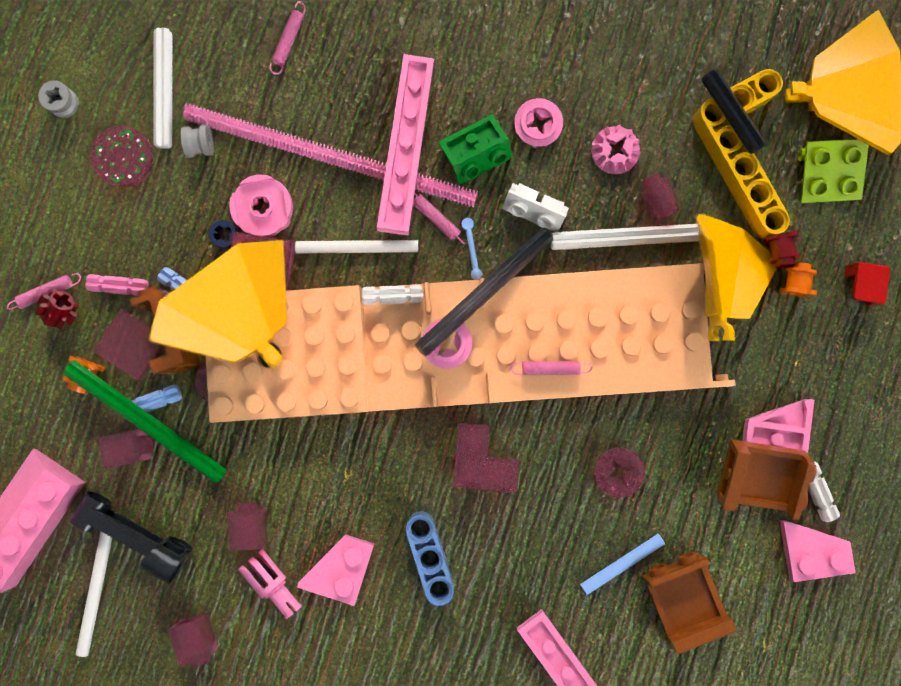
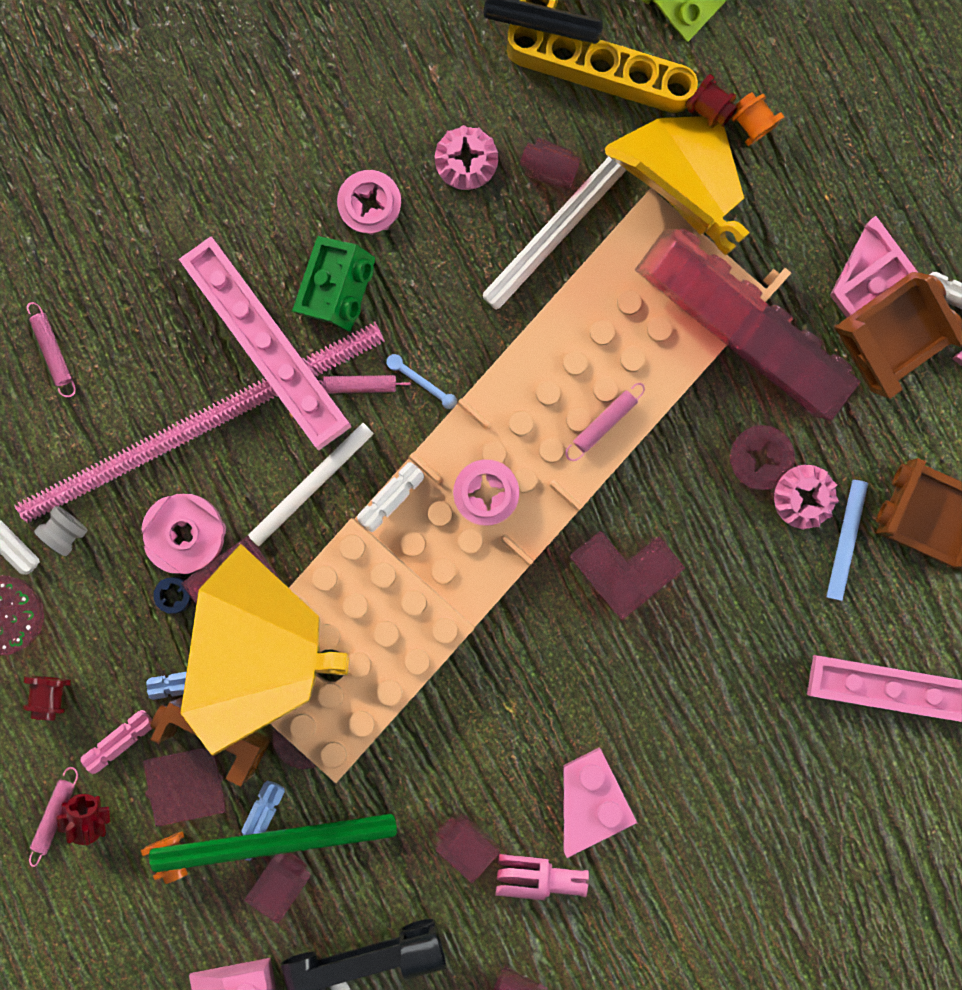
camera: 45 degrees left, 0 degrees up
medium blue beam [406,511,454,606] -> none
black axle [415,228,553,356] -> none
white hinge [502,183,569,232] -> none
red panel [844,262,890,307] -> none
none -> dark red brick [23,675,71,721]
none -> clear pink brick [634,228,861,421]
none -> bright pink gear [774,465,839,530]

